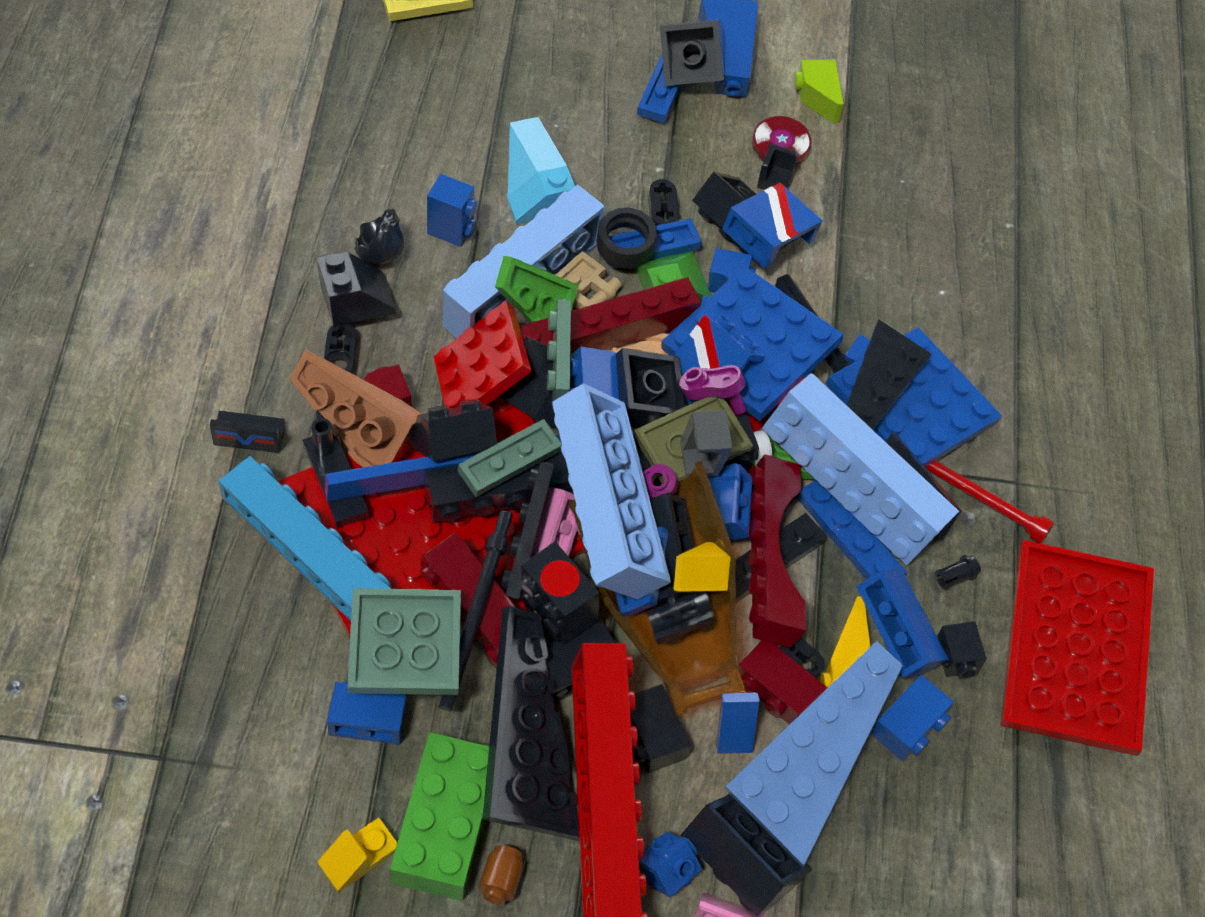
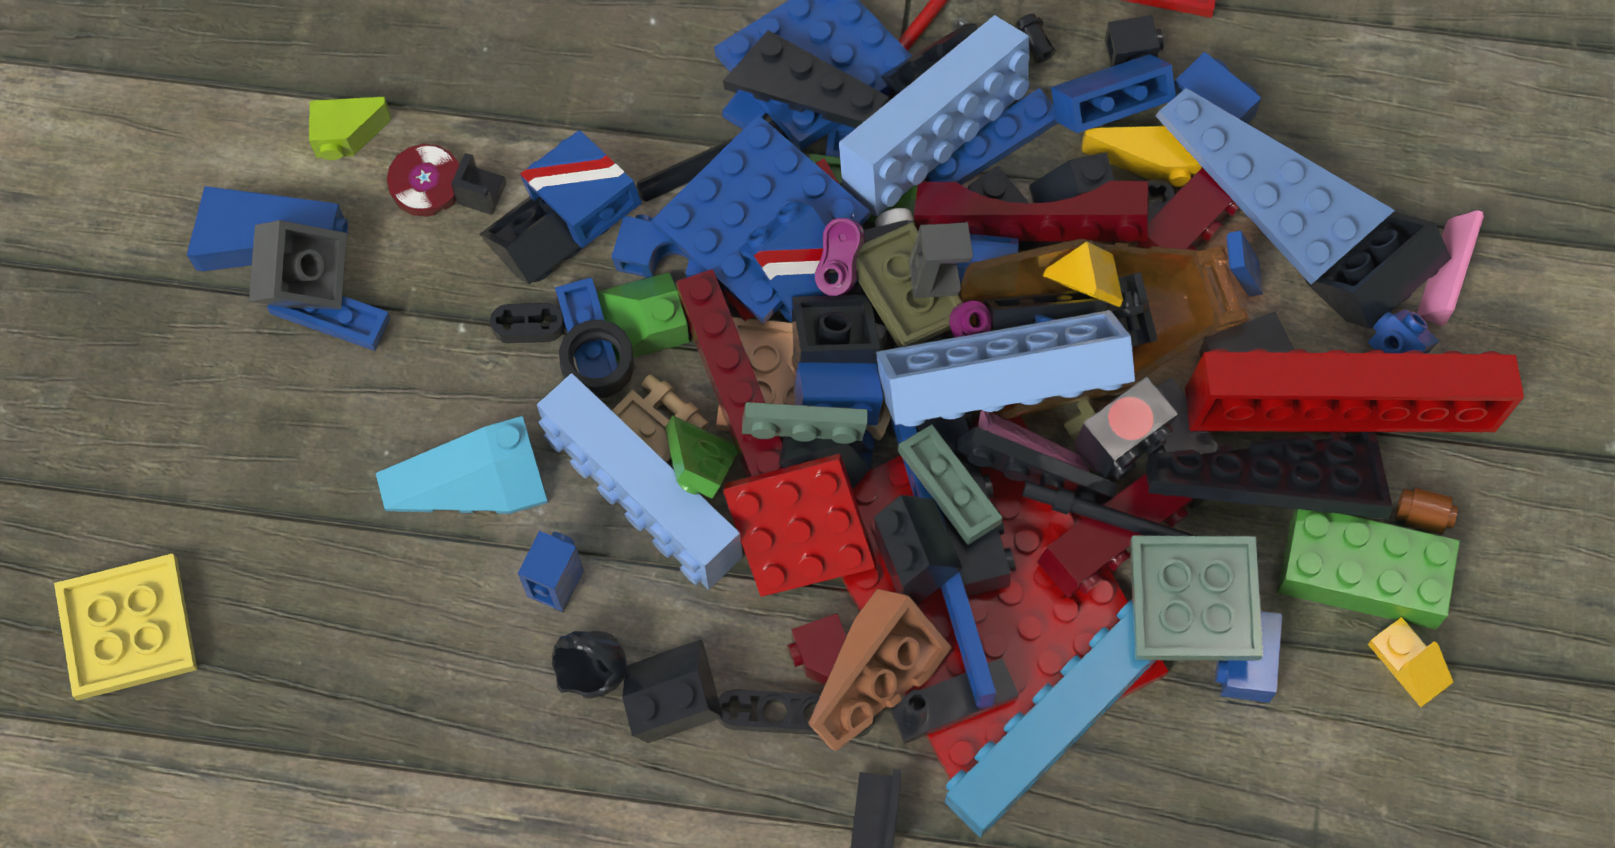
camera: 80 degrees left, 10 degrees up
none -> black slope [1029,152,1115,203]

